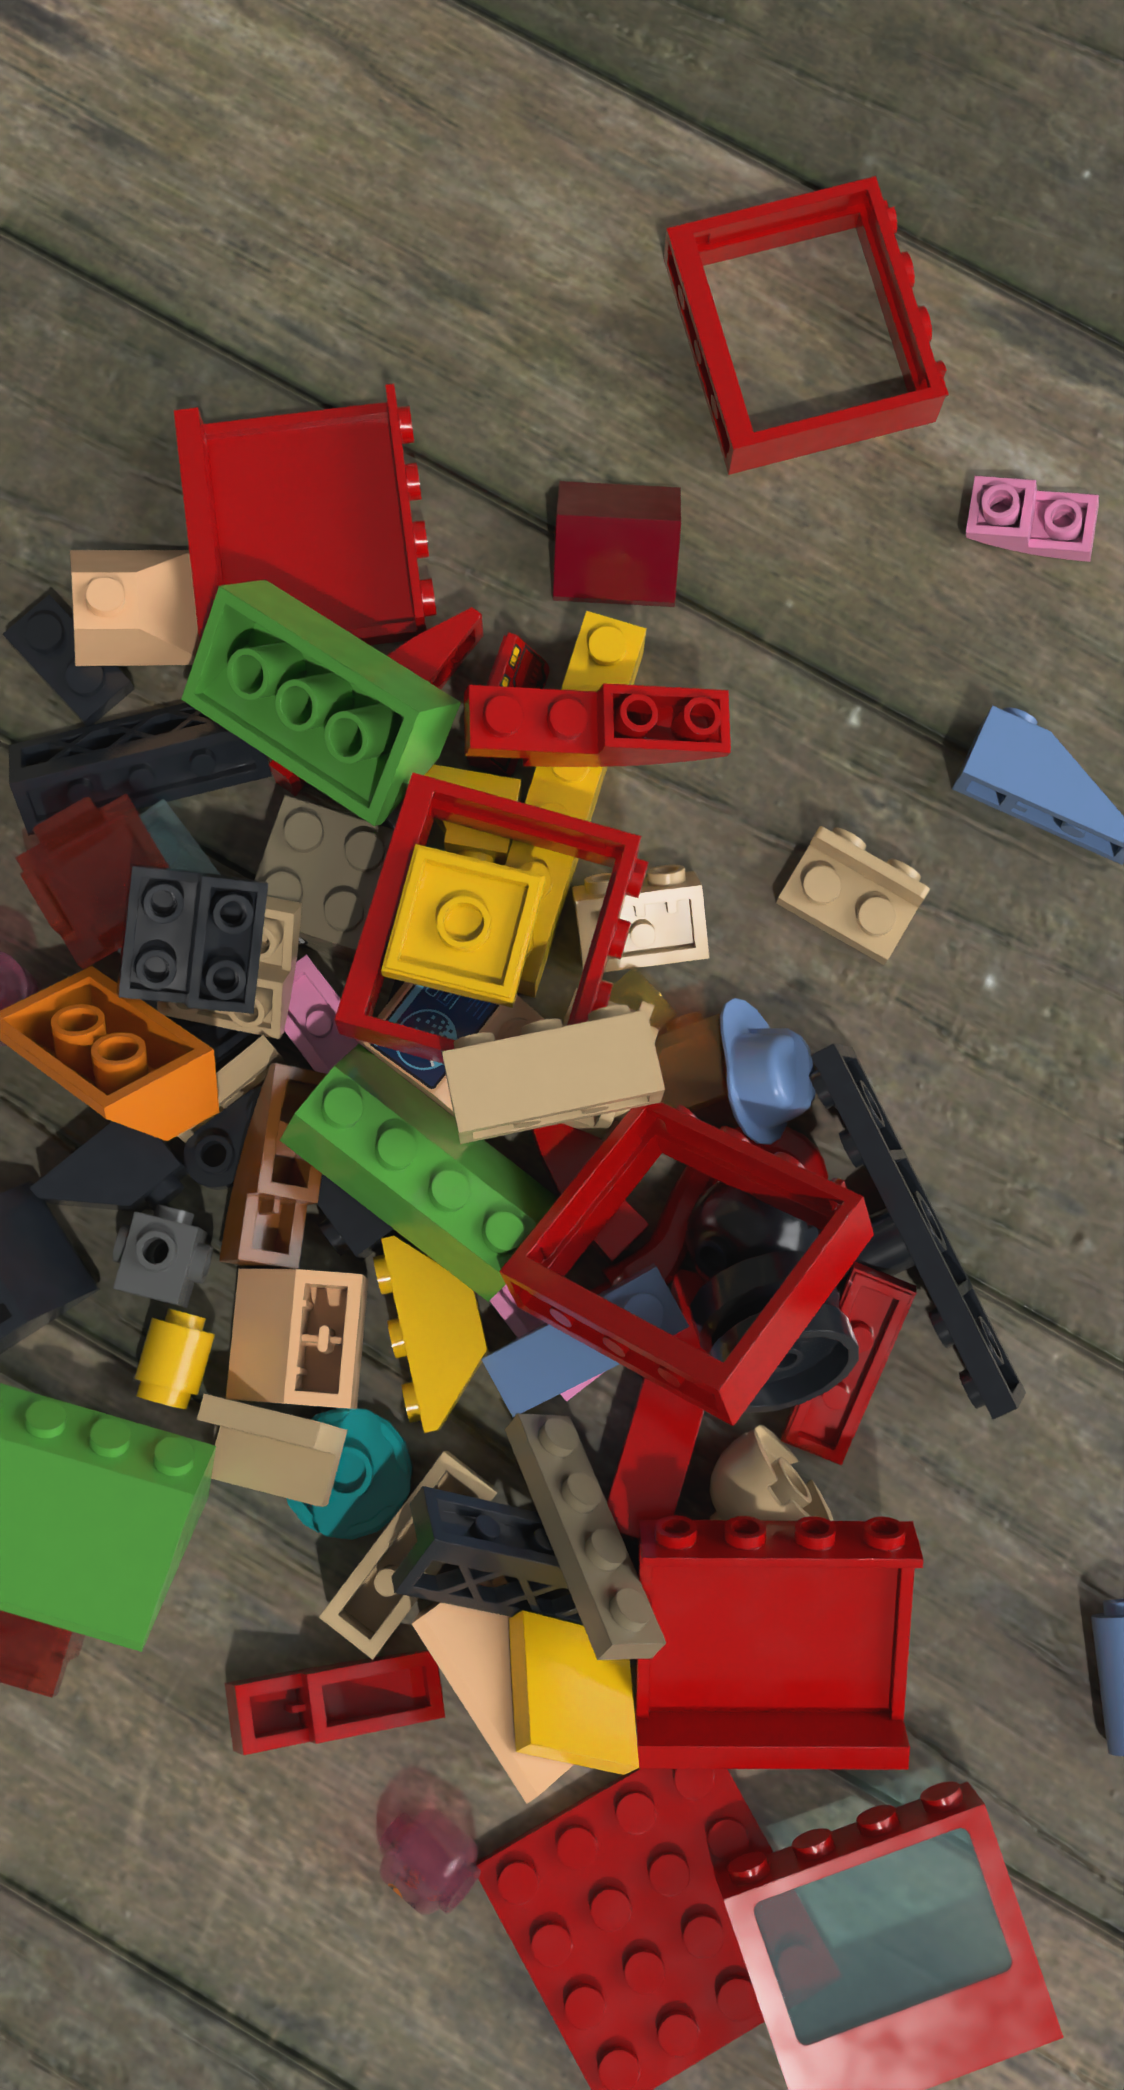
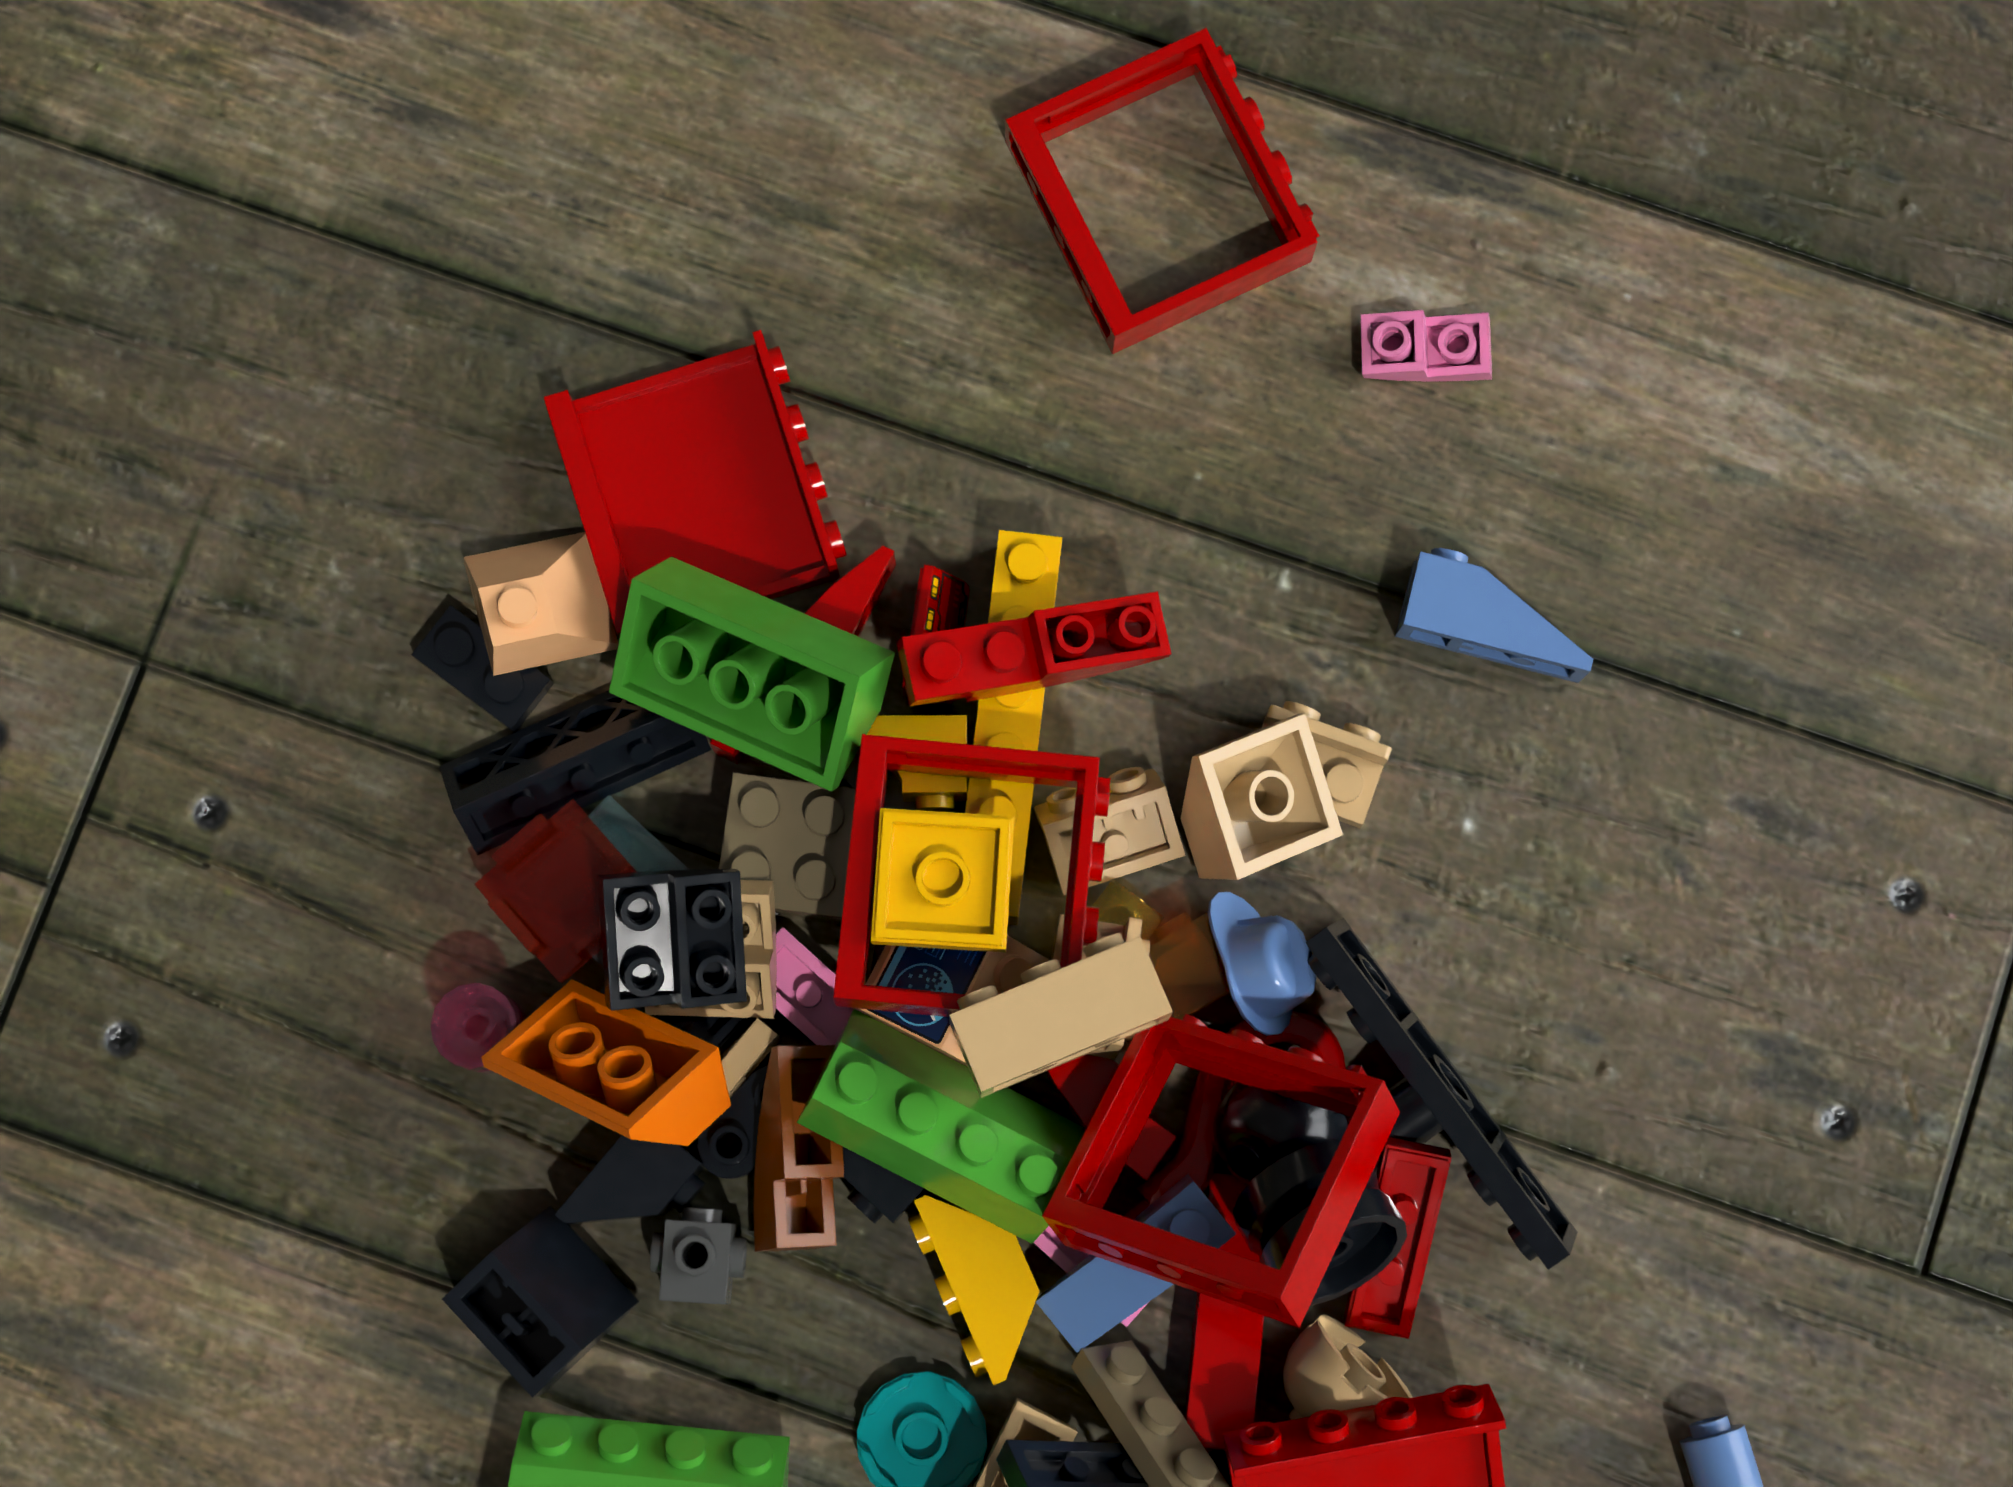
camera: 10 degrees left, 0 degrees up
yellow brick [134,1308,215,1409] -> none
tan panel [197,1394,348,1507] -> none
light nougat slope [226,1269,368,1409] -> none
dark red slope [553,481,681,607] -> none
none -> tan slope [1180,713,1343,880]

